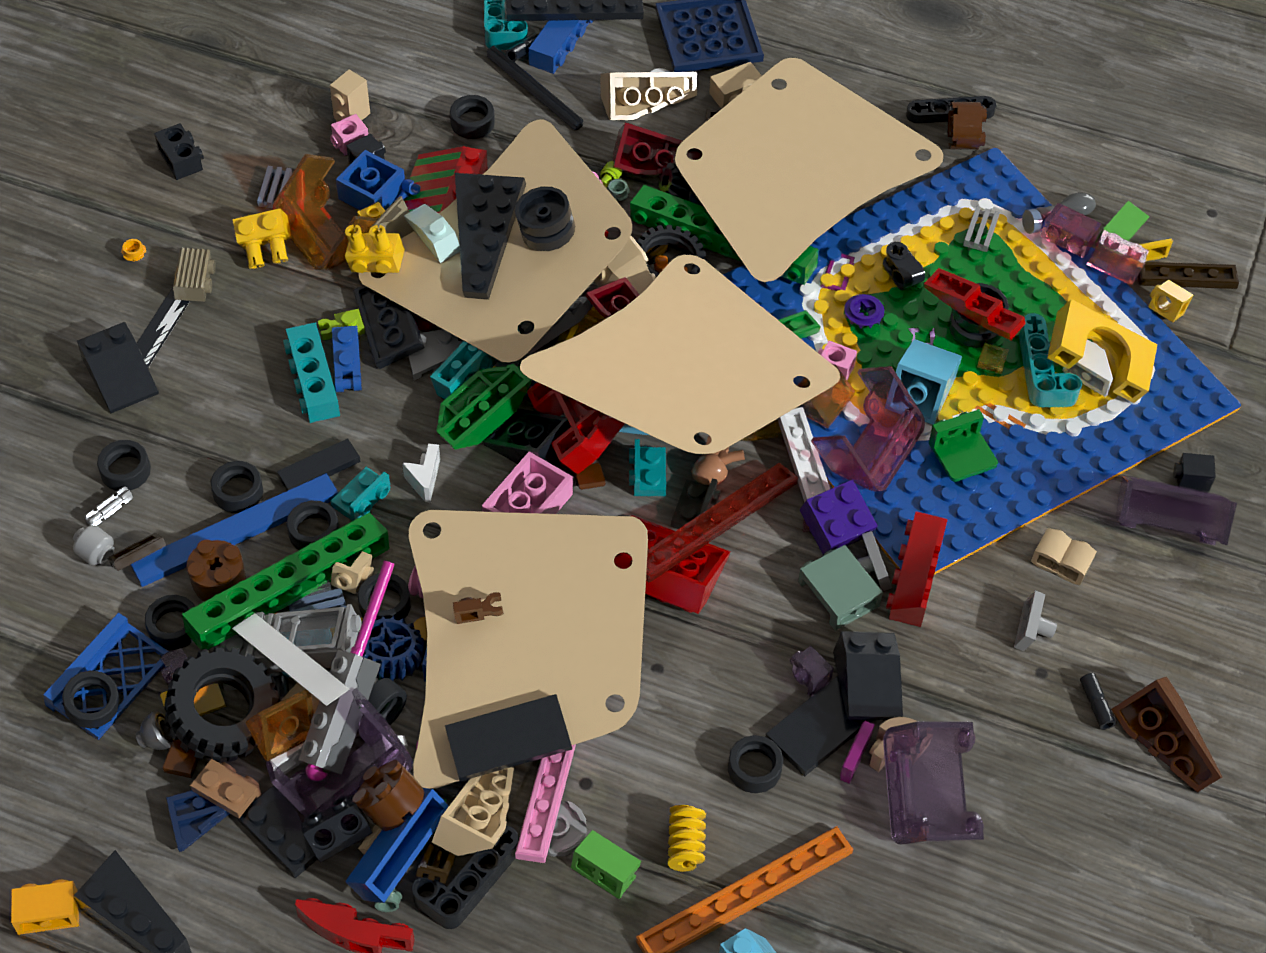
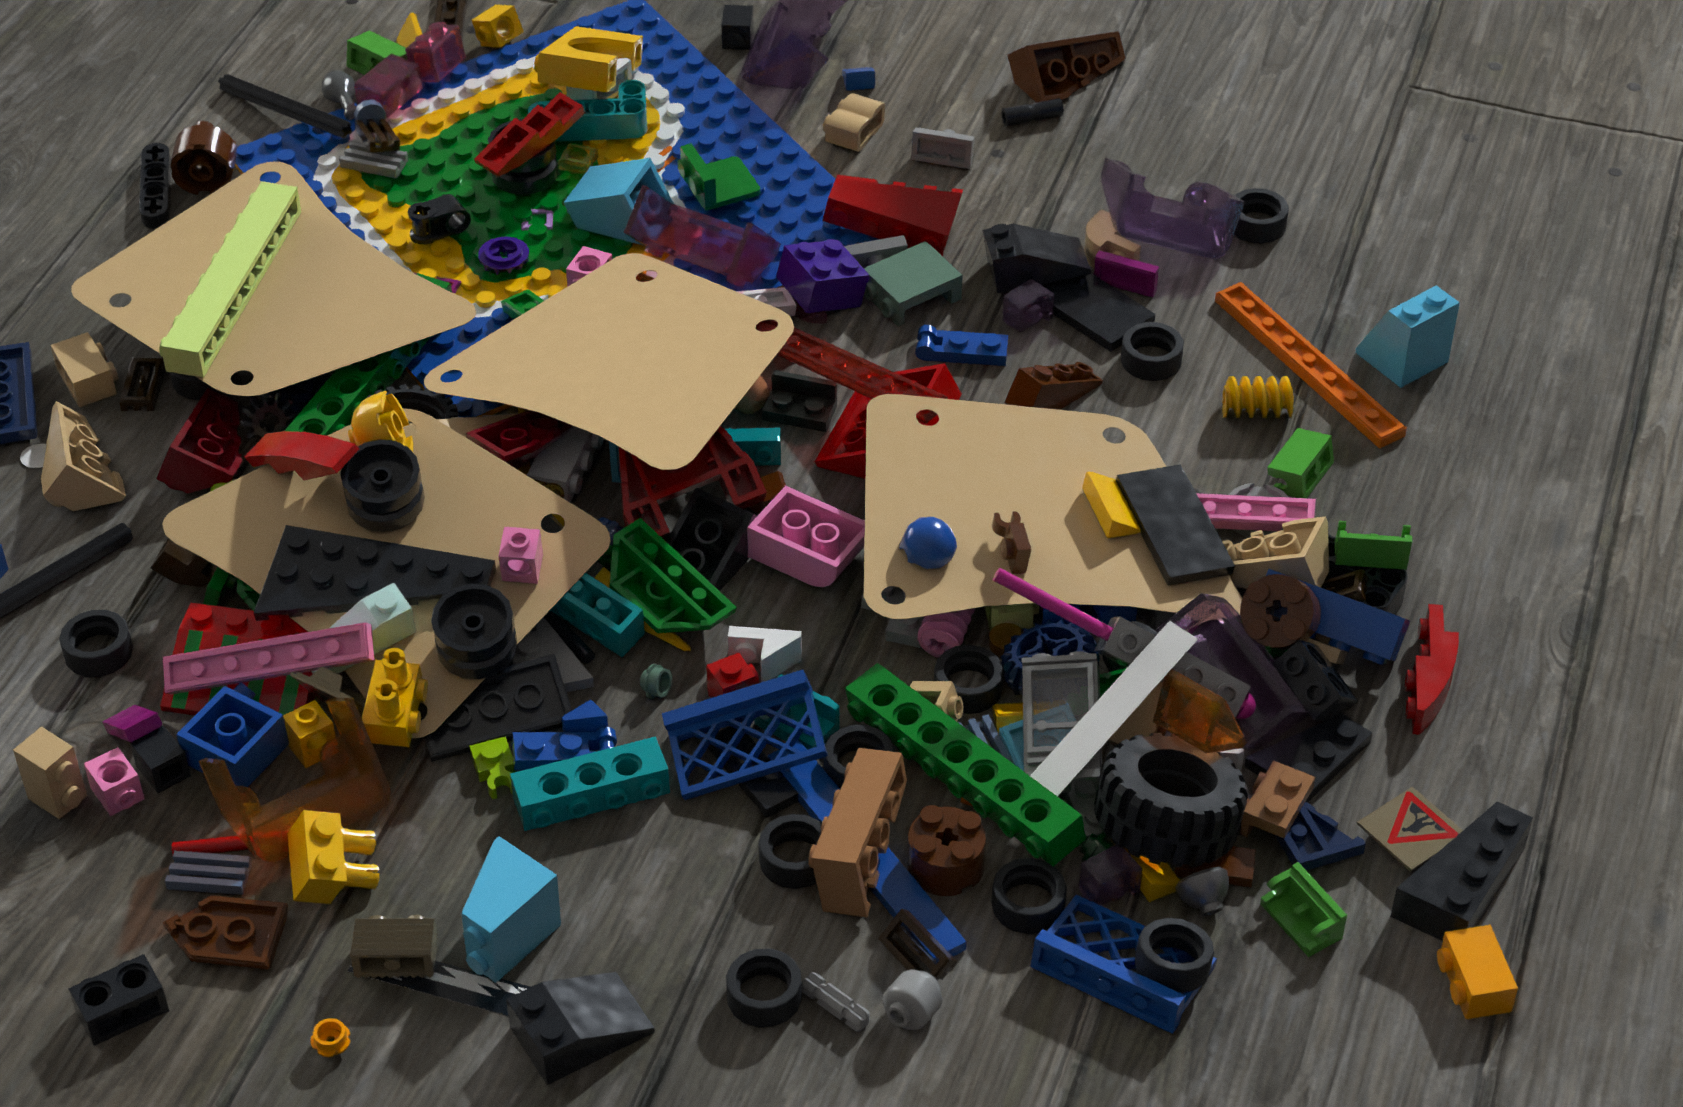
camera: 90 degrees left, 10 degrees down
none -> magenta tile [102,705,162,742]
none -> yellowish green brick [159,181,301,378]
none -> reddish brown tile [162,895,288,969]
none -> bright pink tile [163,622,374,694]
none -> black axle [218,74,352,138]
none -> red slope [244,431,359,481]
none -> yellow cylinder [348,391,413,452]
none -> dark brown tile [355,118,400,153]
none -> black wheel [431,584,517,680]
none -> medium azure slope [461,836,561,983]
none -> bright pink brick [498,527,543,584]
none -> blue slope [561,700,608,732]
none -> sand green plate [640,664,672,699]
none -> blue fence [662,670,828,800]
none -> red brick [706,652,759,698]
none -> medium nougat wedge [809,748,907,917]
none -> blue slope [842,67,875,91]
none -> blue hair [899,516,957,569]
none -> blue plate [915,325,1008,366]
none -> reddish brown slope [1004,362,1103,410]
none -> yellow slope [1082,471,1141,539]
none -> black tyre [1228,188,1289,243]
none -> bright green hinge [1260,862,1347,957]
none -> bright green hinge [1335,521,1412,570]
none -> dark tan piece [1357,786,1463,872]

